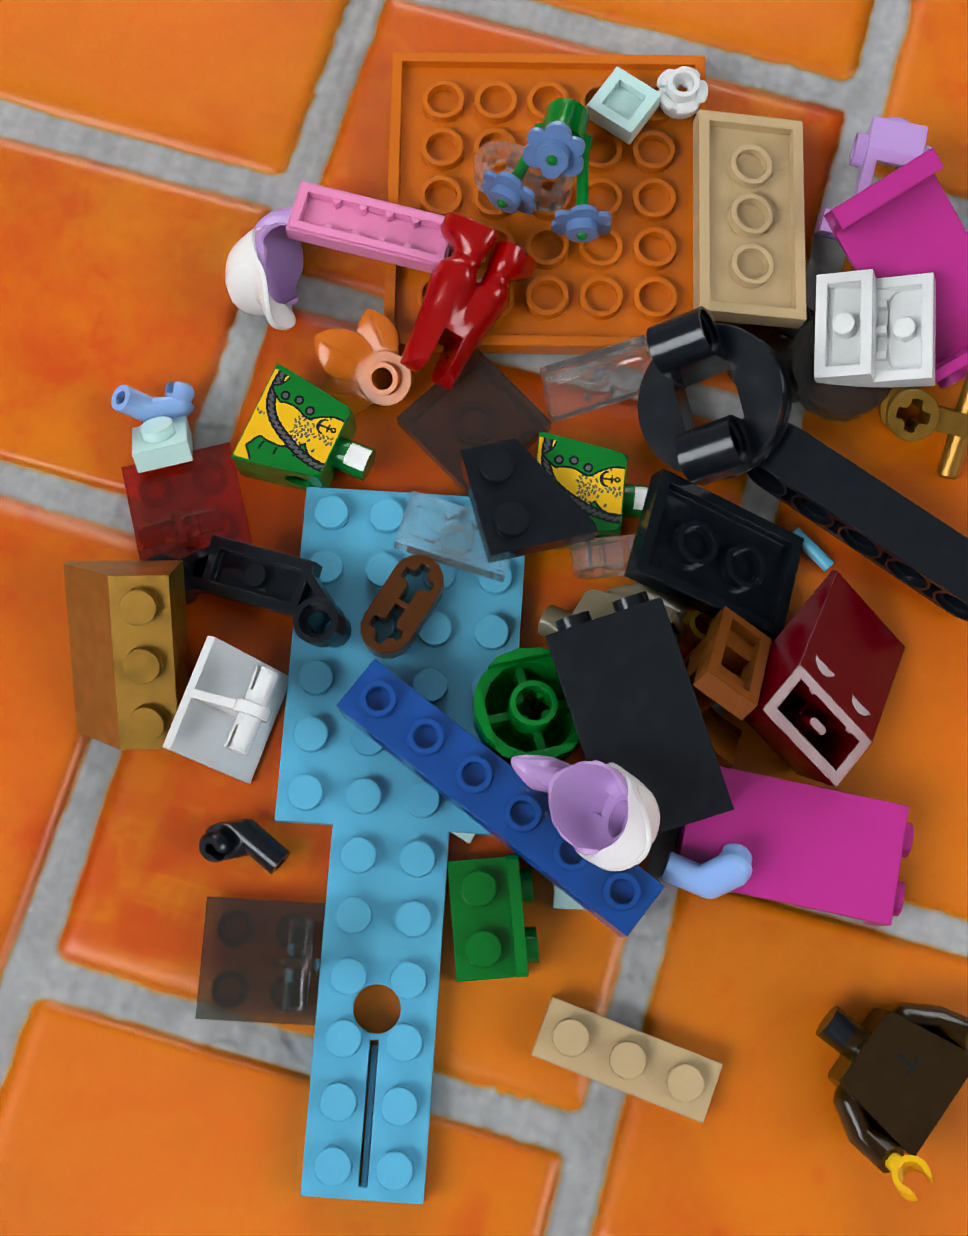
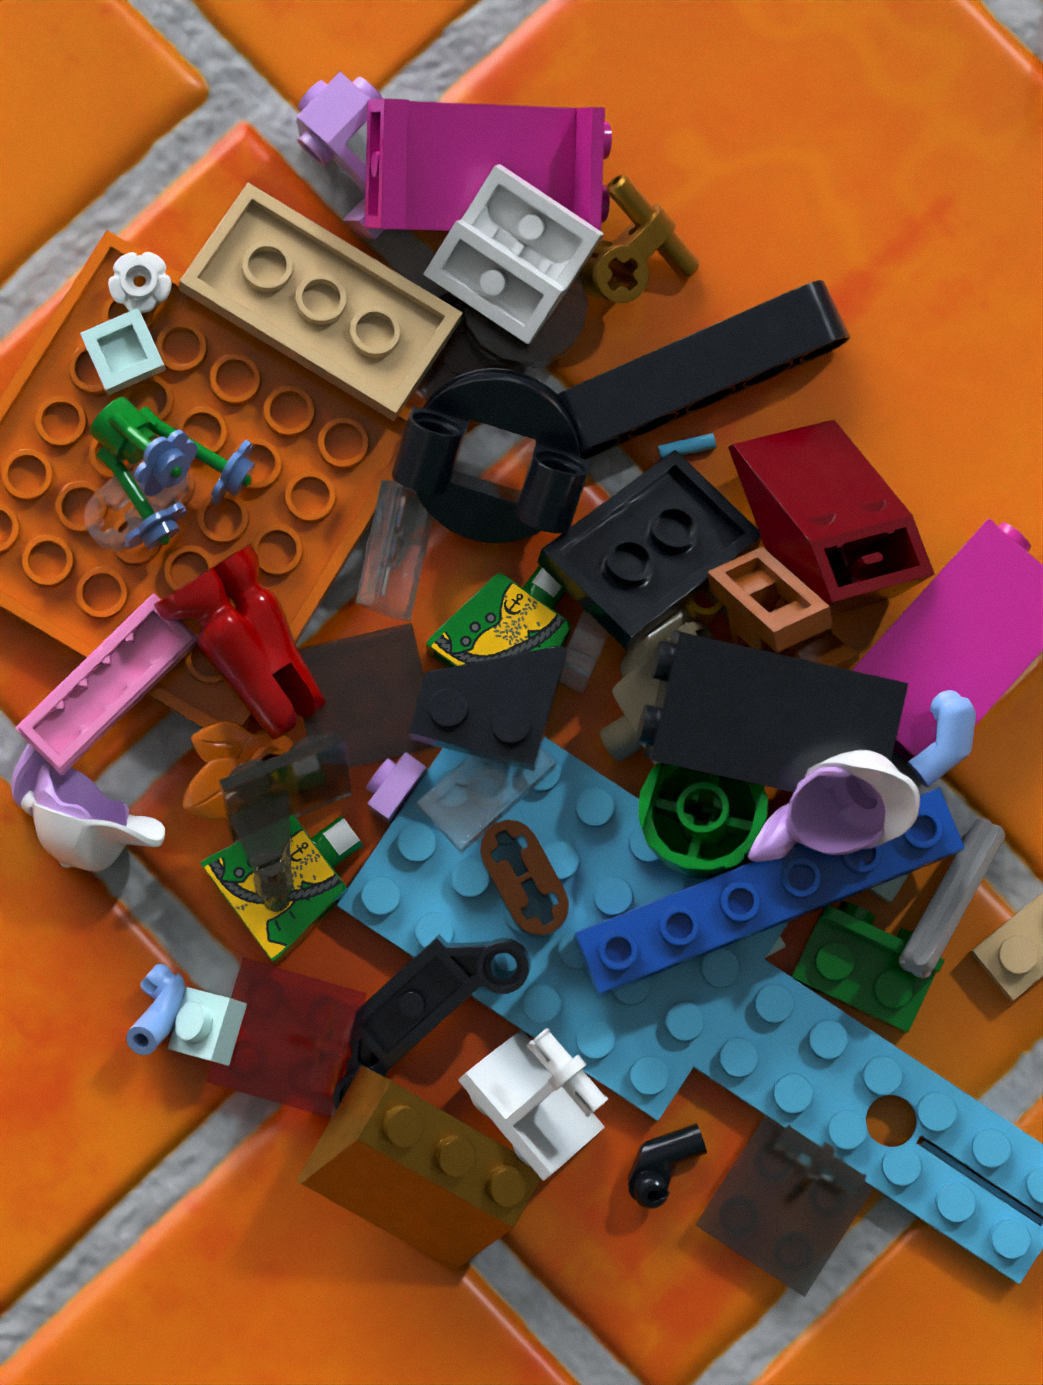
camera: 65 degrees left, 5 degrees up
none -> clear smoke plate [219,730,352,912]
none -> lavender plate [366,752,427,825]
none -> light grey axle [899,818,1005,978]

